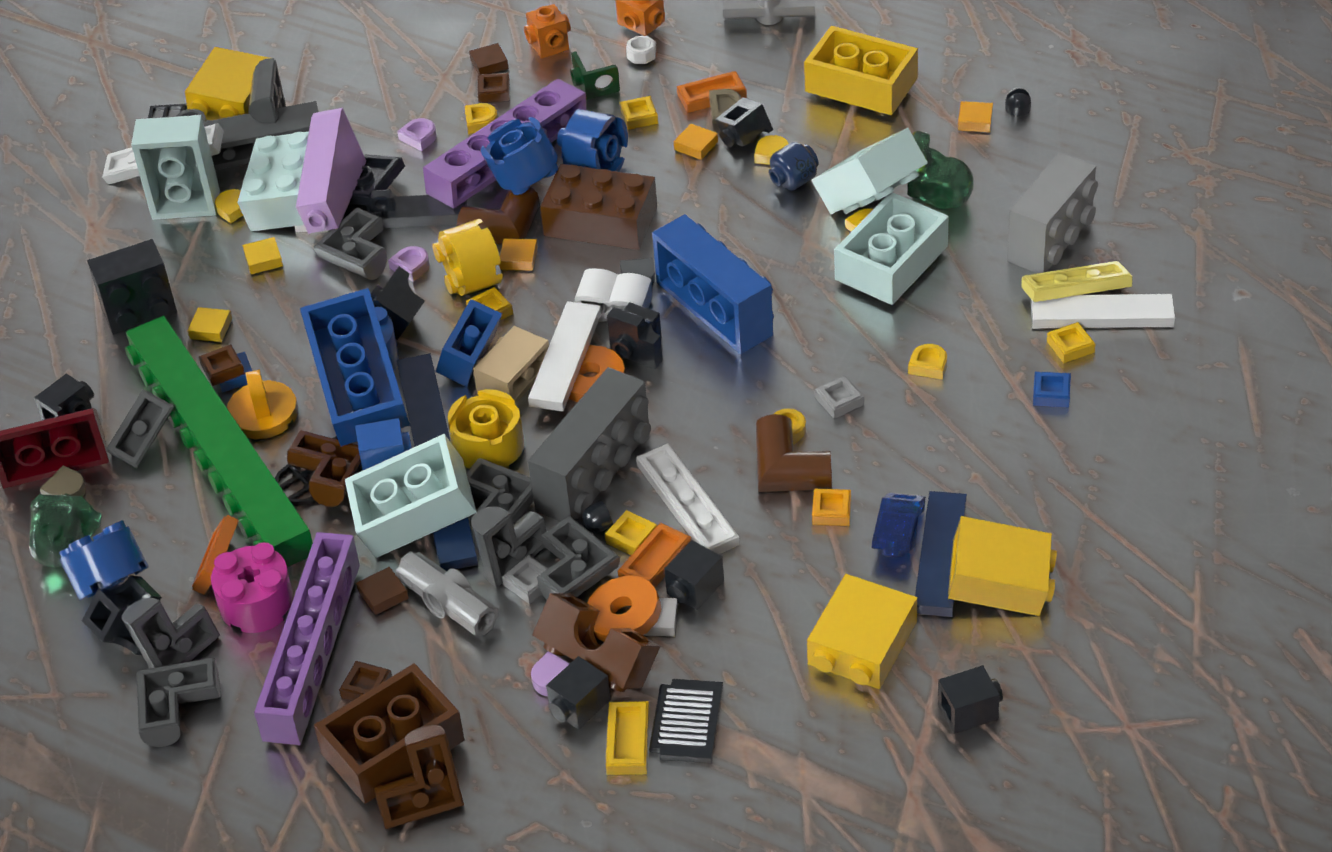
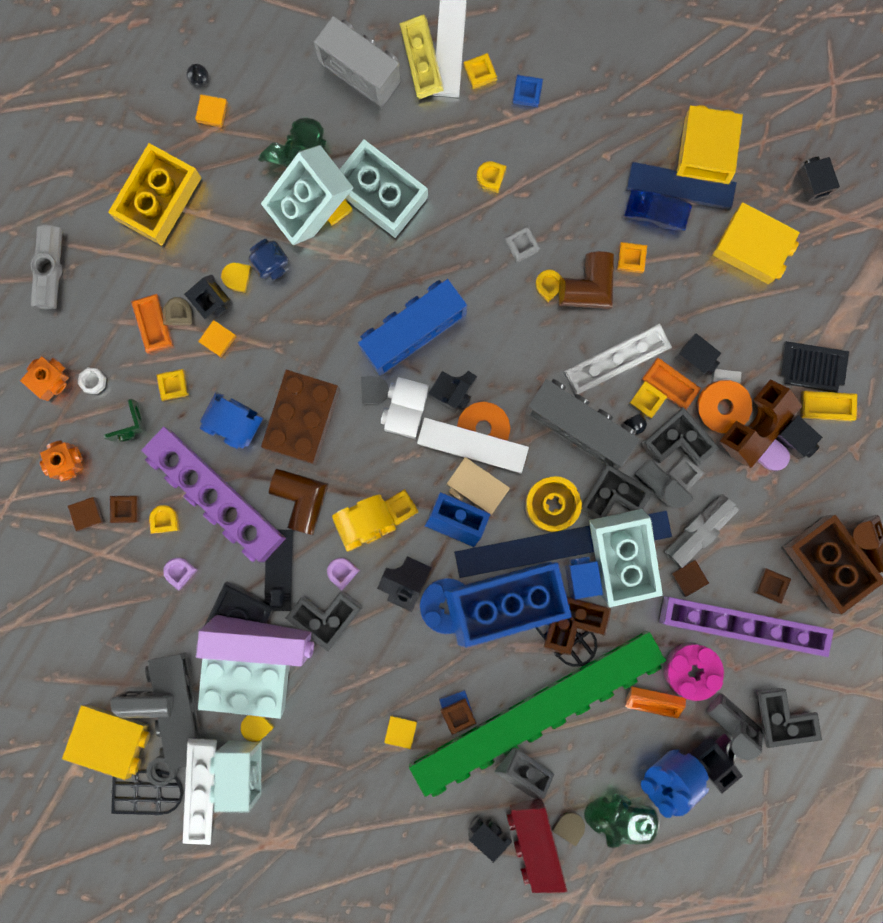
camera: 90 degrees left, 40 degrees up
black brick [87,239,177,335] -> none
light orange tile [227,369,298,440] -> none
yellow tile [242,237,283,274] -> none
blue brick [481,117,558,195] -> none
light orange tile [499,239,538,271] -> none

